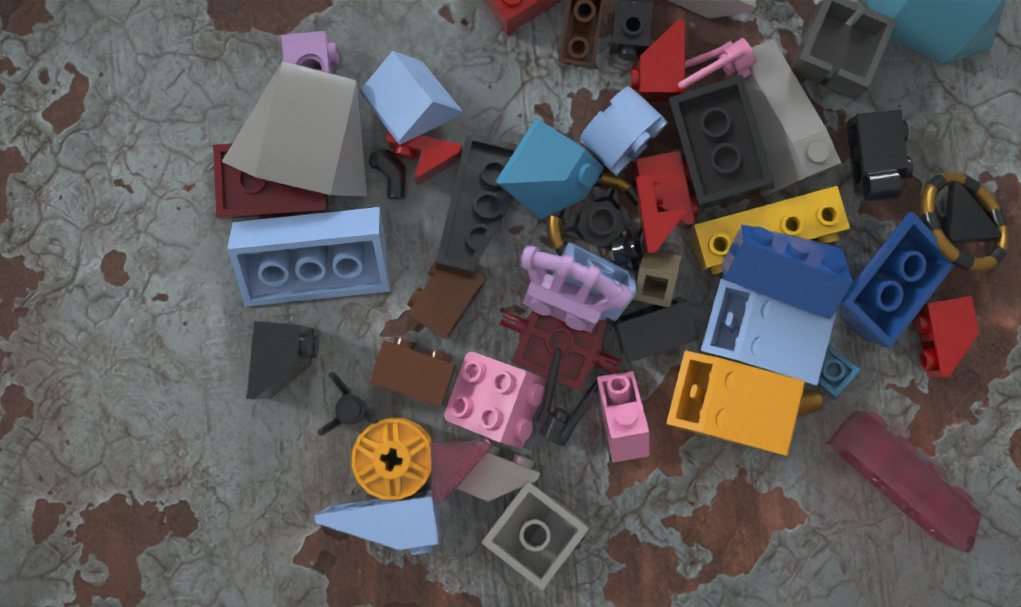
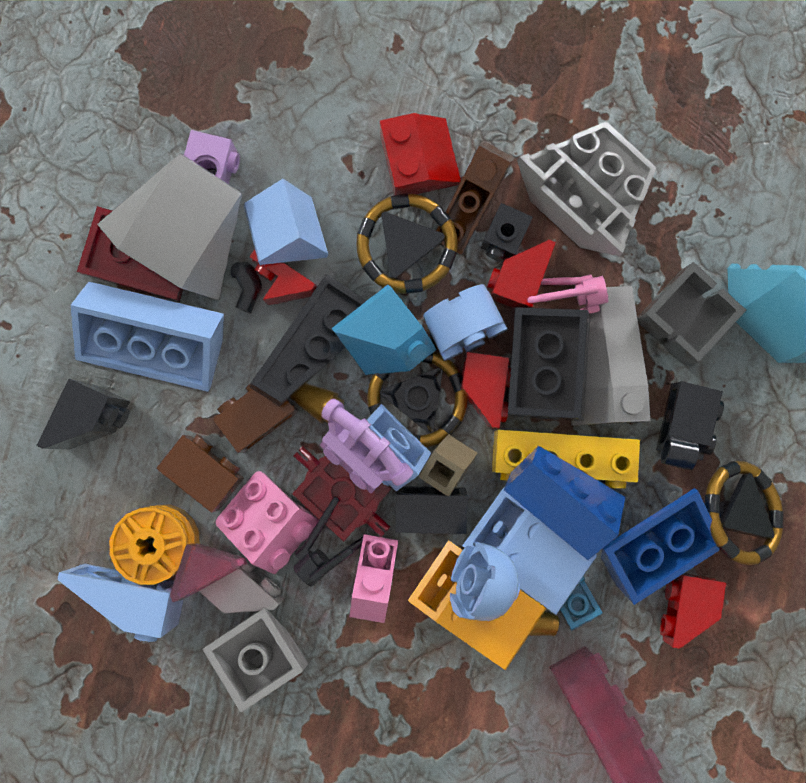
camera: 15 degrees right, 0 degrees up
black plant [317,372,378,436] -> none
black plate [612,227,643,272] -> none
red slope [635,174,688,253] -> none
none -> pearl gold cone [290,383,344,424]
none -> piece [356,193,457,294]
none -> light blue cylinder [450,542,520,621]

